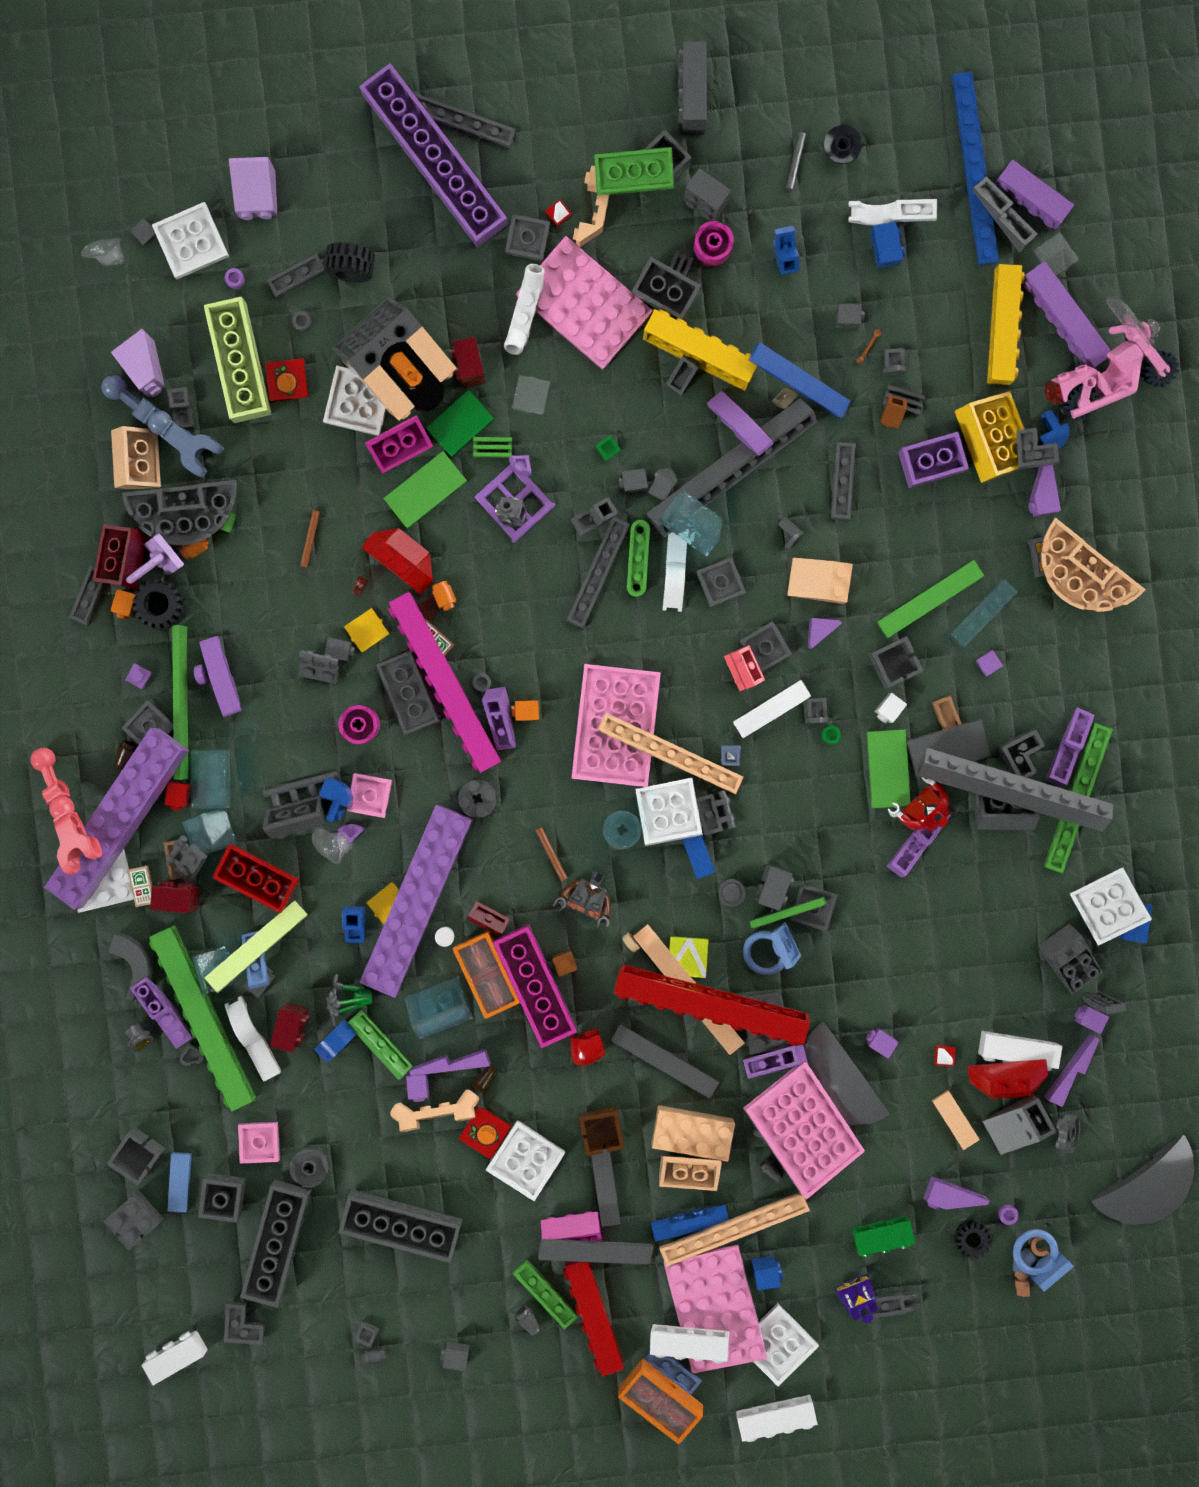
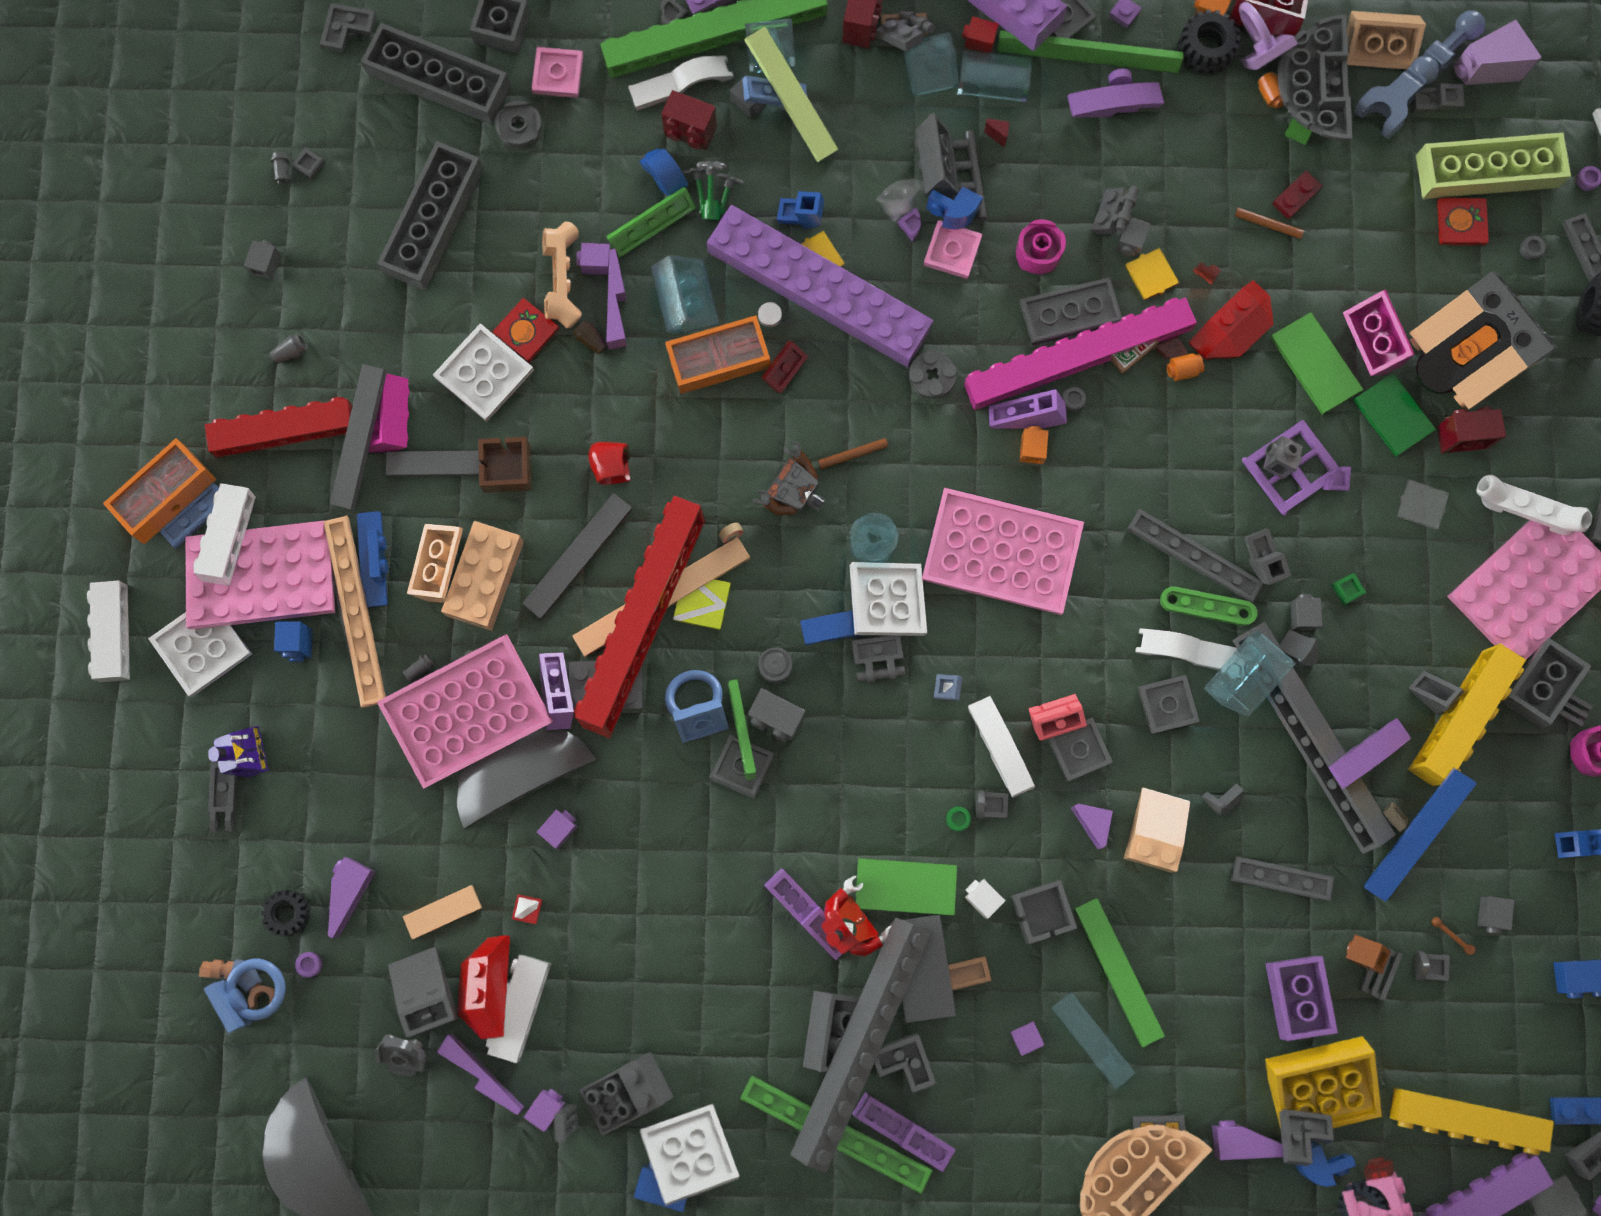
camera: 90 degrees right, 10 degrees down
red brick [212,843,299,913] -> none
white plate [323,365,386,436] -> none
bright green tile [473,437,512,458] -> none
dark pink brick [493,924,577,1048] -> none
bright green tile [512,1259,579,1330] -> none
dark orange brick [552,949,577,977] -> none
light nougat tile [597,713,744,794] -> none
green brick [851,1216,915,1257] -> none
none -> dark red slope [984,119,1009,147]
none -> dark red plate [1272,171,1323,220]

